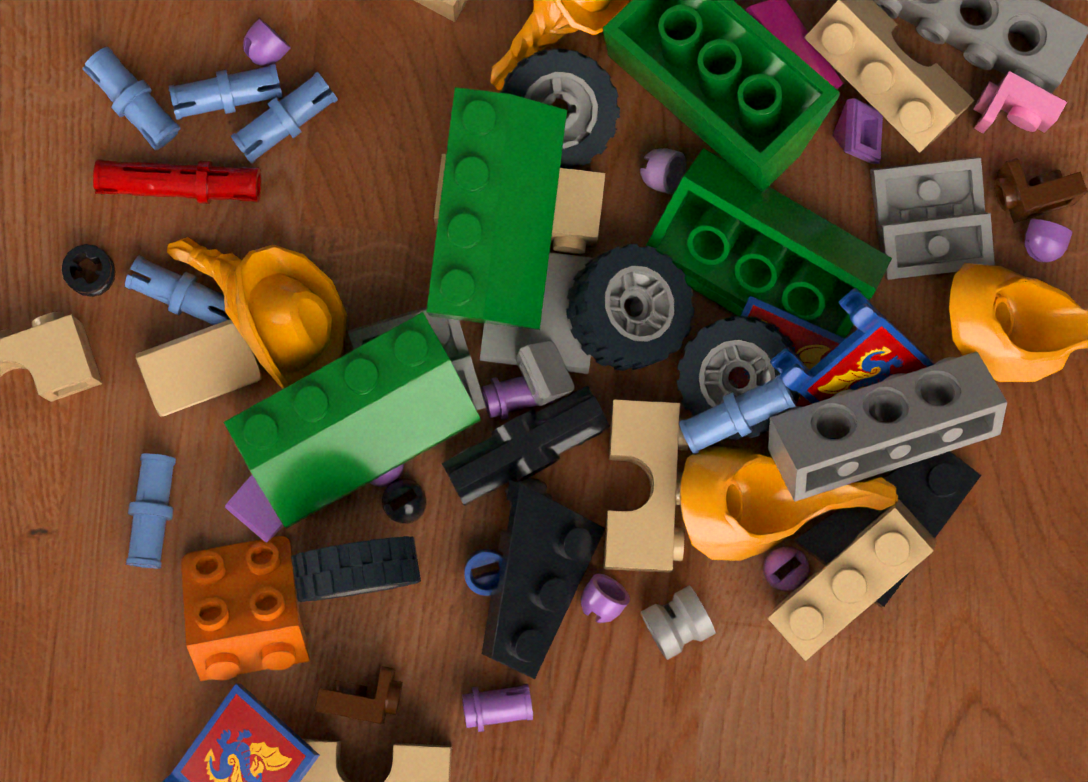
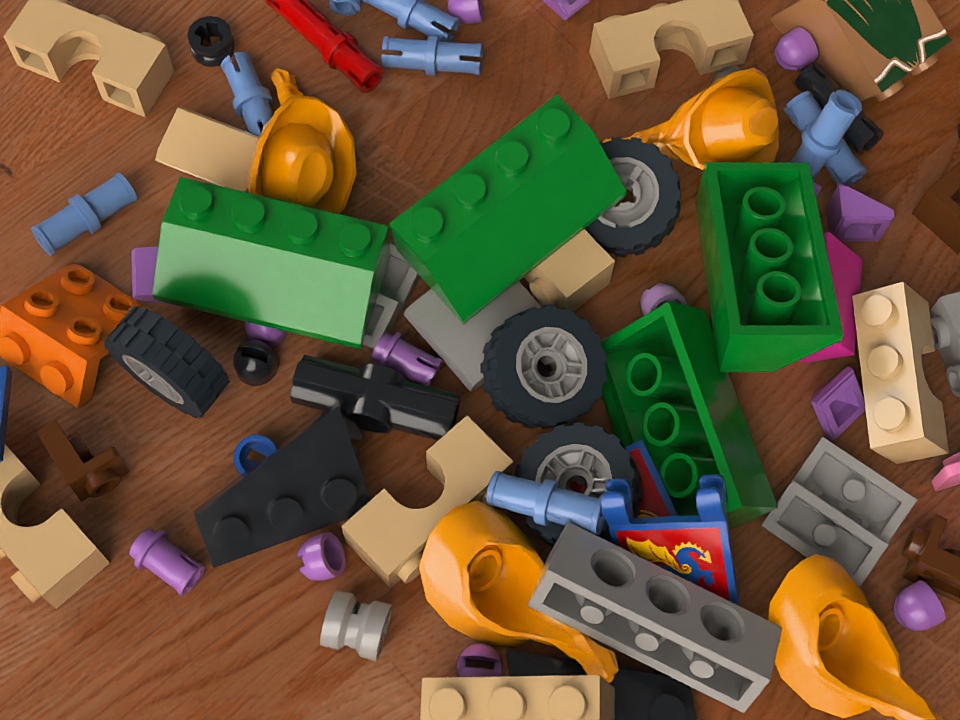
camera: 45 degrees right, 15 degrees down
light grey slope [516,341,575,406] -> none

